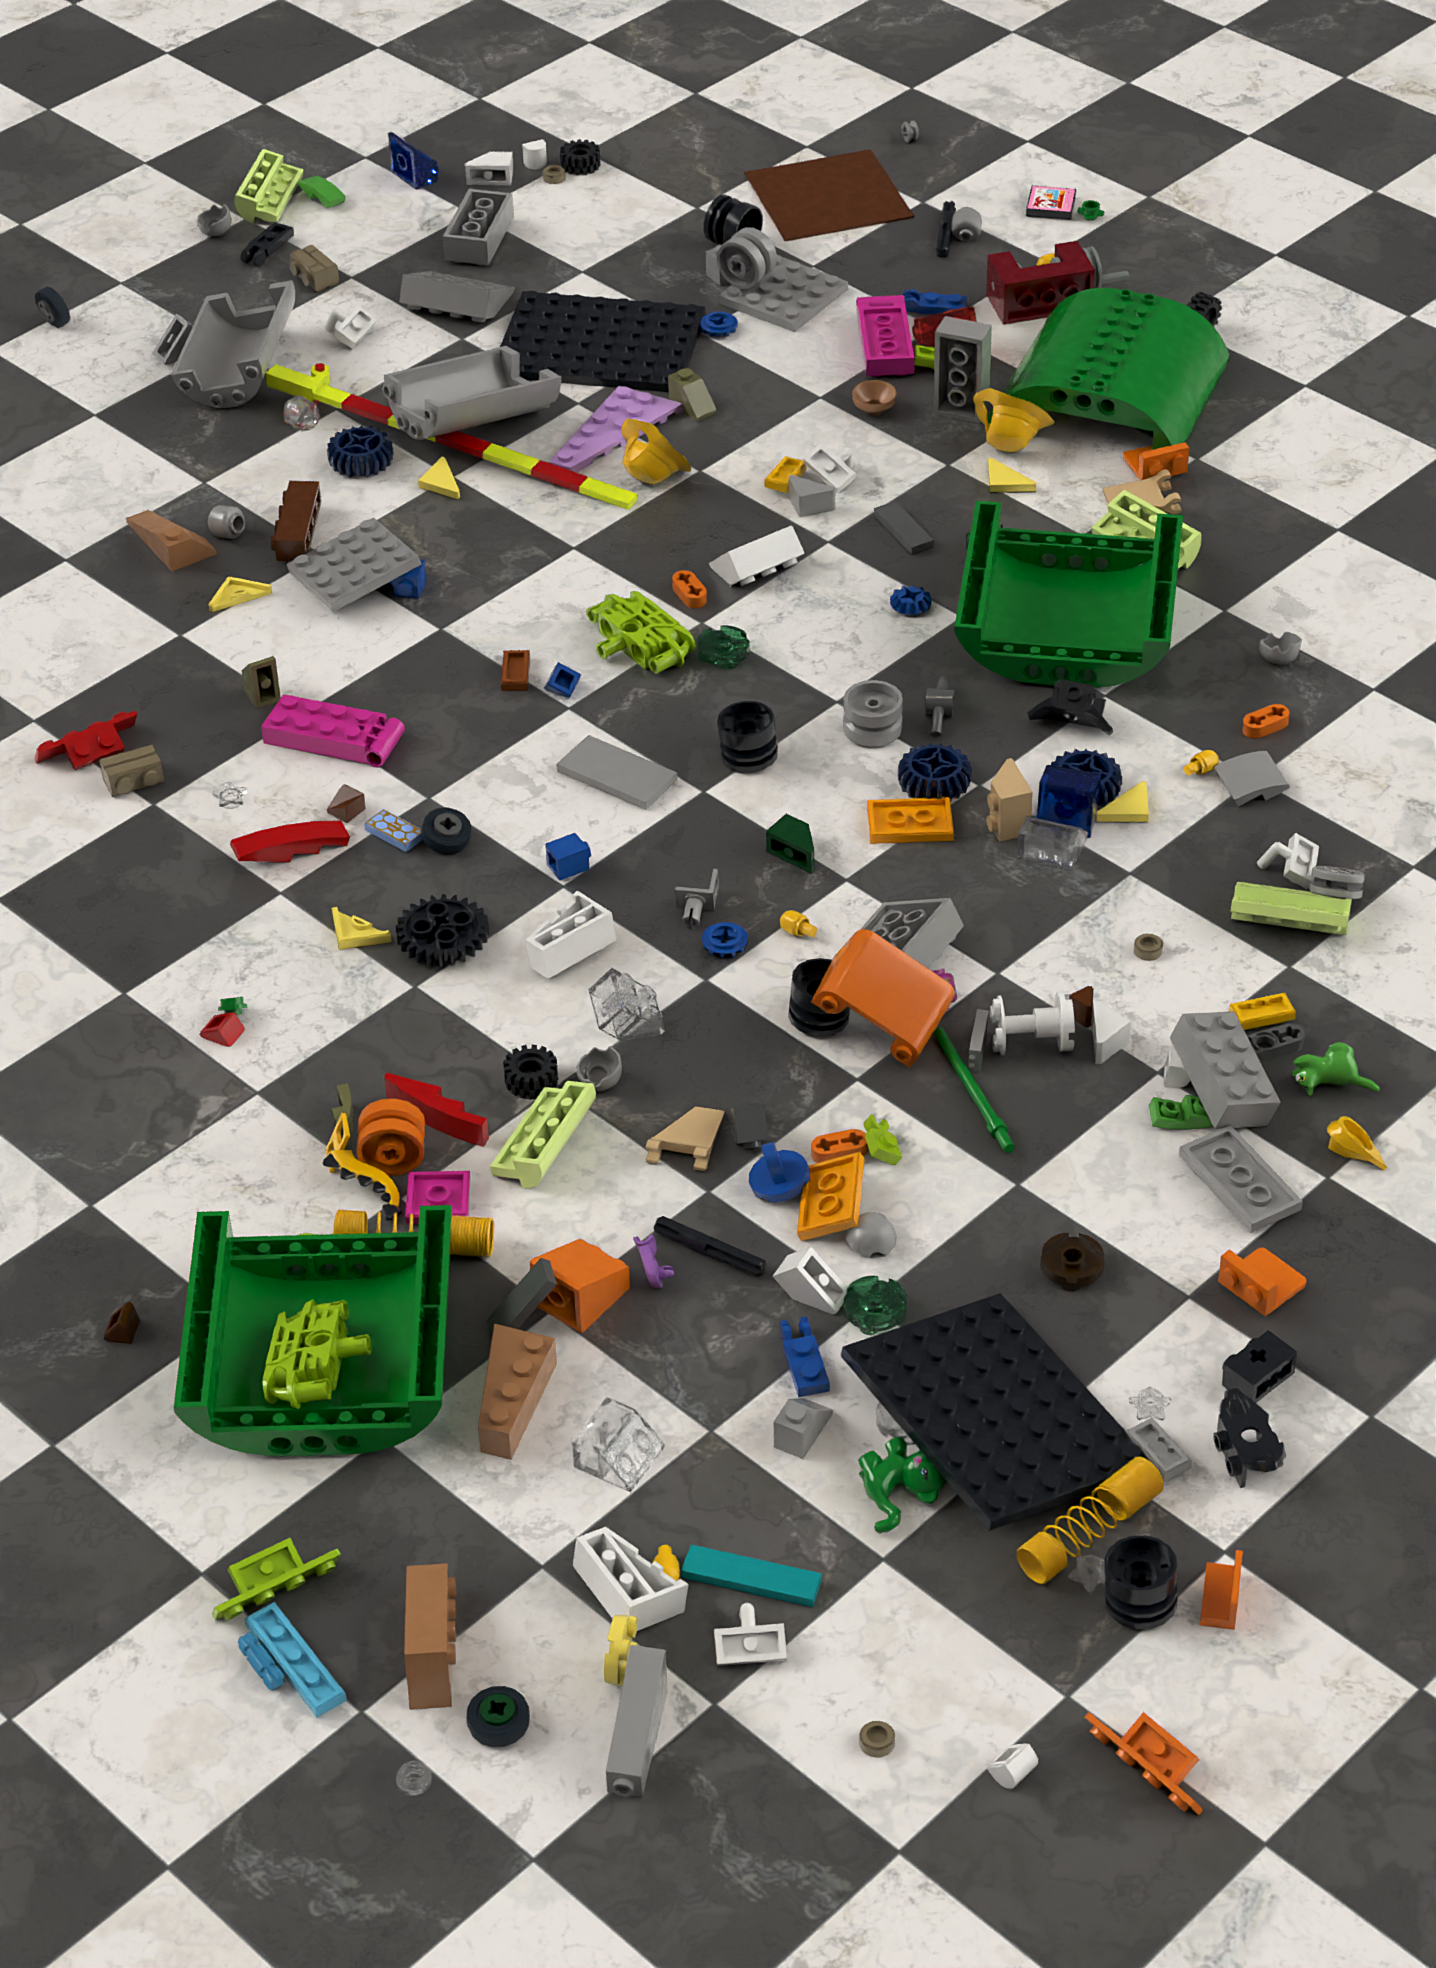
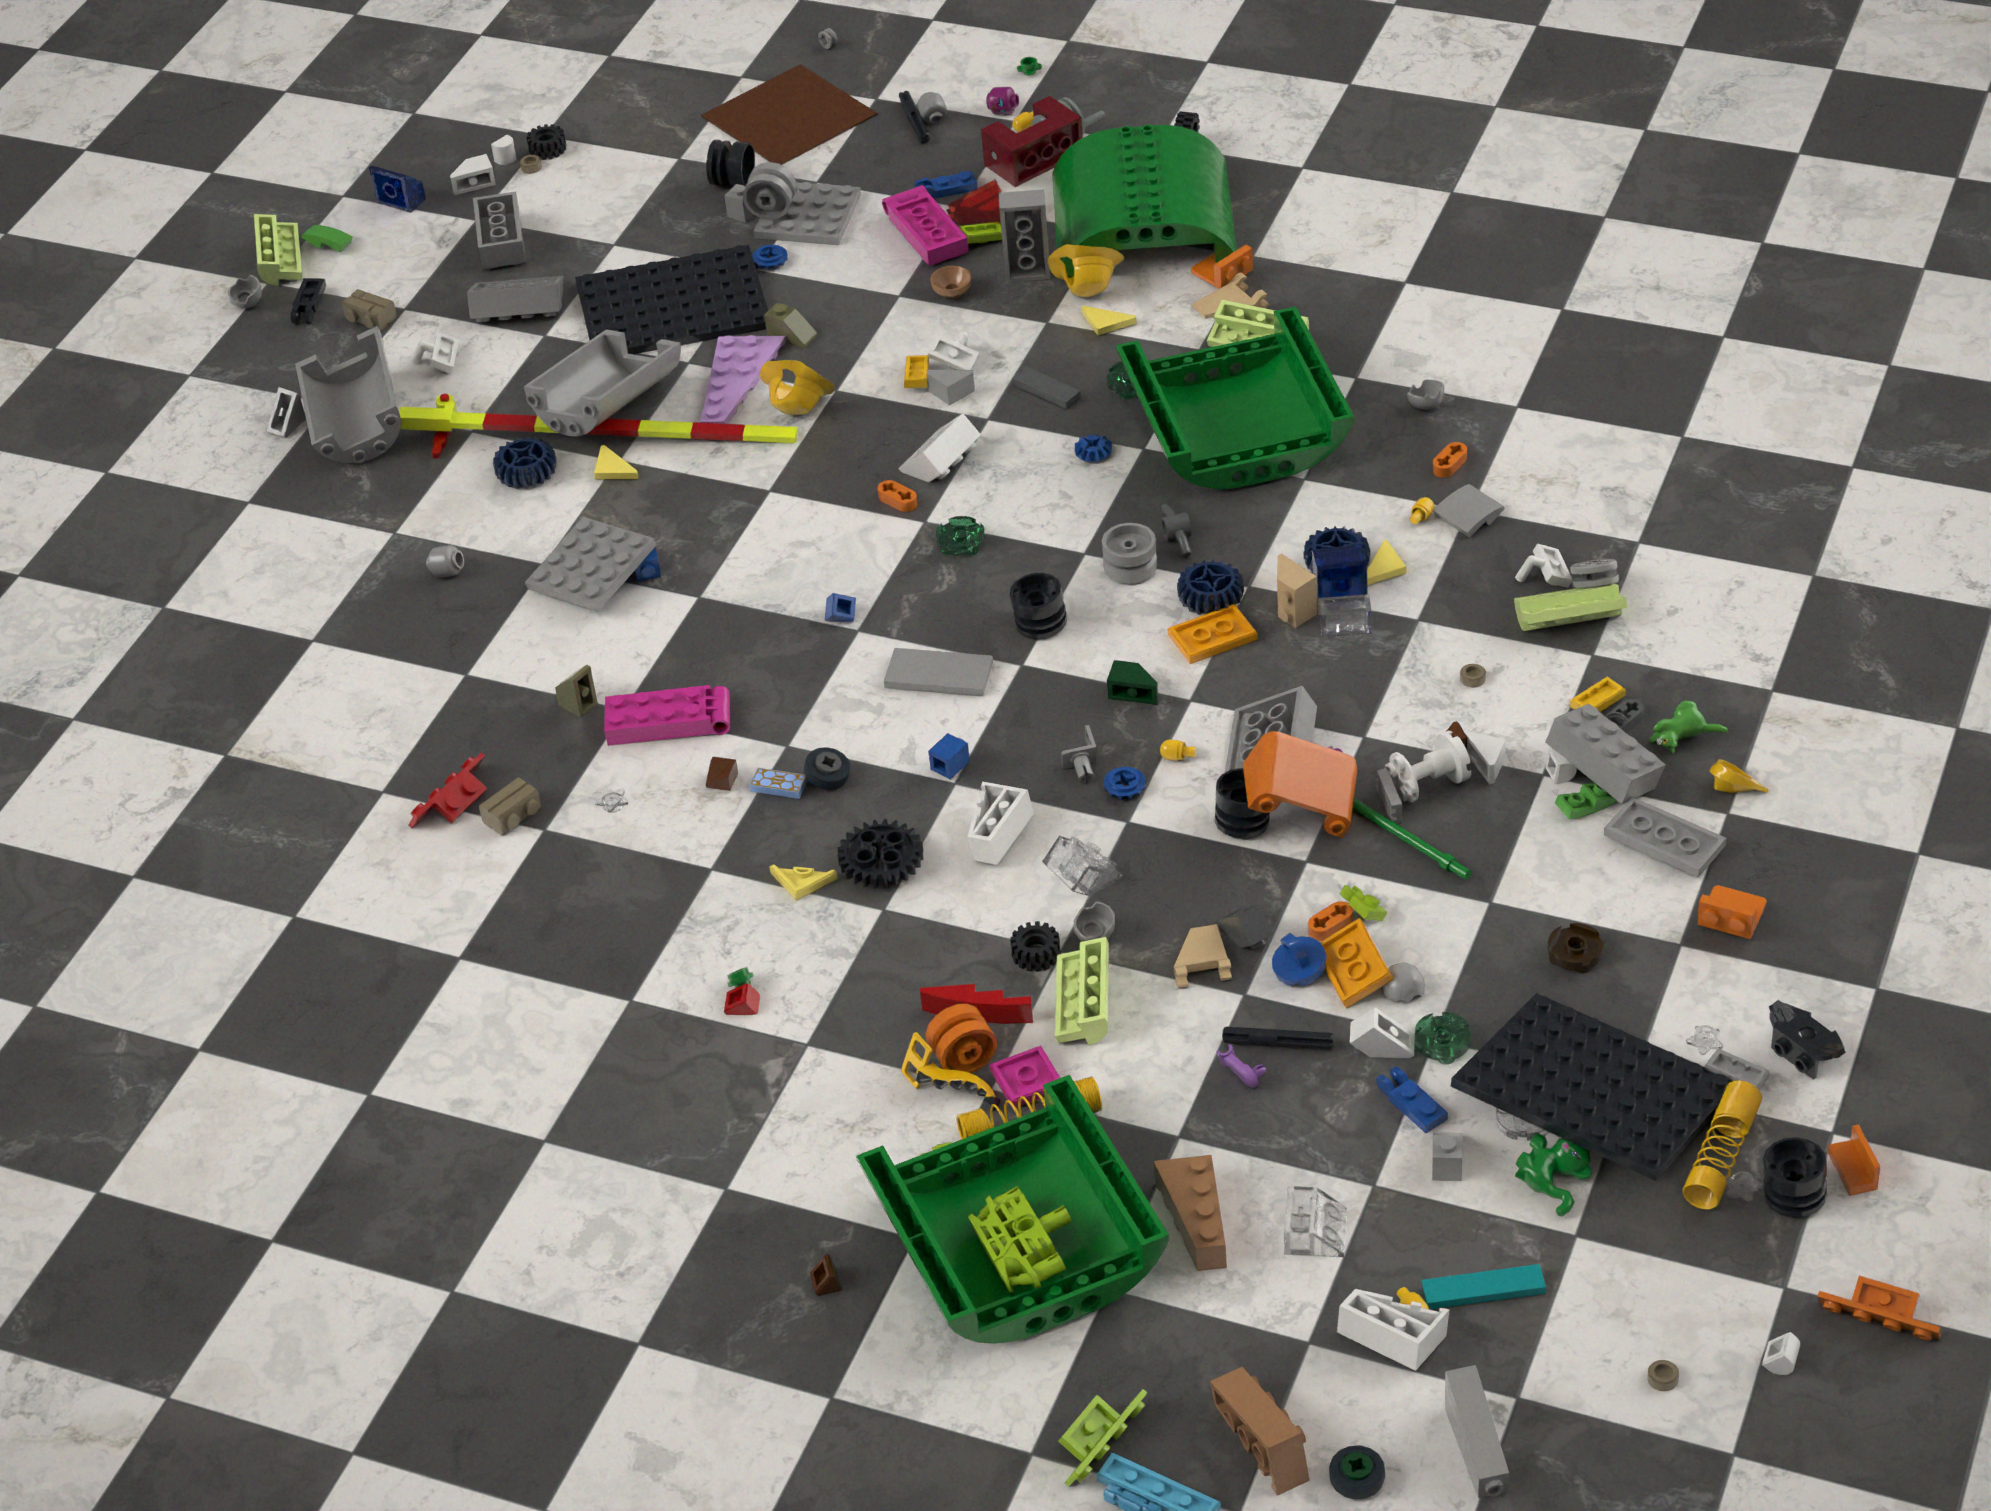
camera: 20 degrees left, 0 degrees up
black wheel [35,286,71,328] -> none
medium nougat wedge [126,510,217,572] -> none
light yellow tile [208,577,272,612] -> none
red slope [230,820,350,862] -> none
reddish brown brick [271,481,322,562] -> none
clear head [283,395,320,432] -> none
olive slope [332,1083,354,1150] -> none
dark grey tile [487,1258,557,1338] -> none
dark orange tile [501,650,530,691] -> none
orange slope [529,1239,630,1333] -> none
lime piece [586,591,696,674] -> none
light yellow plate [604,1615,638,1686] -> none
white plate [714,1603,787,1666] -> none
tile [1026,186,1077,220] -> none
black piece [1027,679,1113,736] -> none
black brick [1222,1330,1297,1403] -> none
none -> magenta head [986,87,1019,115]

